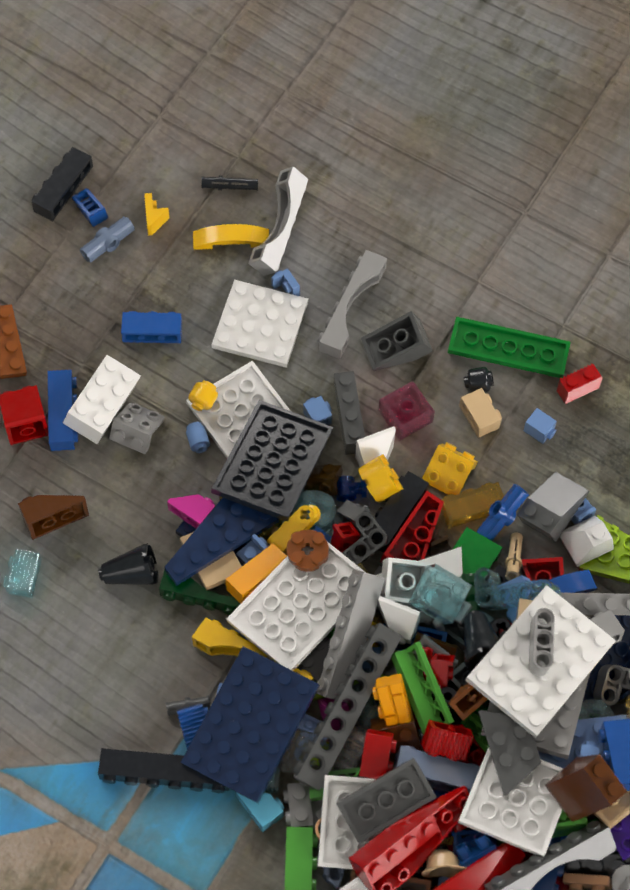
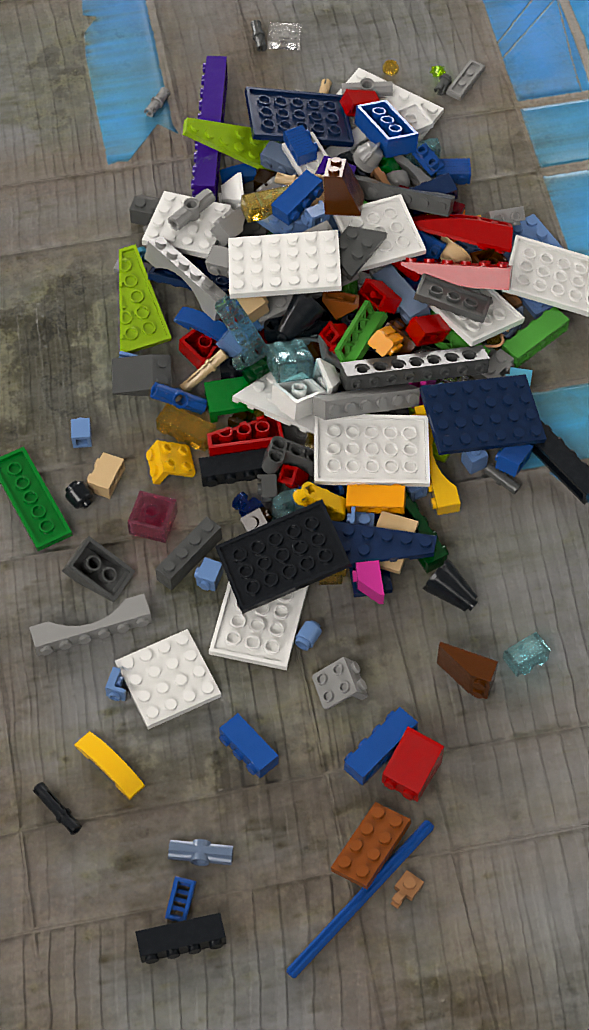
camera: 130 degrees left, 5 degrees down
white brick [63,355,141,444] -> none
yellow slope [144,193,169,236] -> none
yellow head [188,380,218,411] -> none
light grey arch [248,167,308,276] -> none
dark orange plate [286,530,329,572] -> none
white slope [355,426,396,467] -> none
yellow brick [358,454,403,503] -> none
light grey beam [529,608,555,676] -> none
red brick [557,363,602,404] -> none
white slope [560,516,614,567] -> none

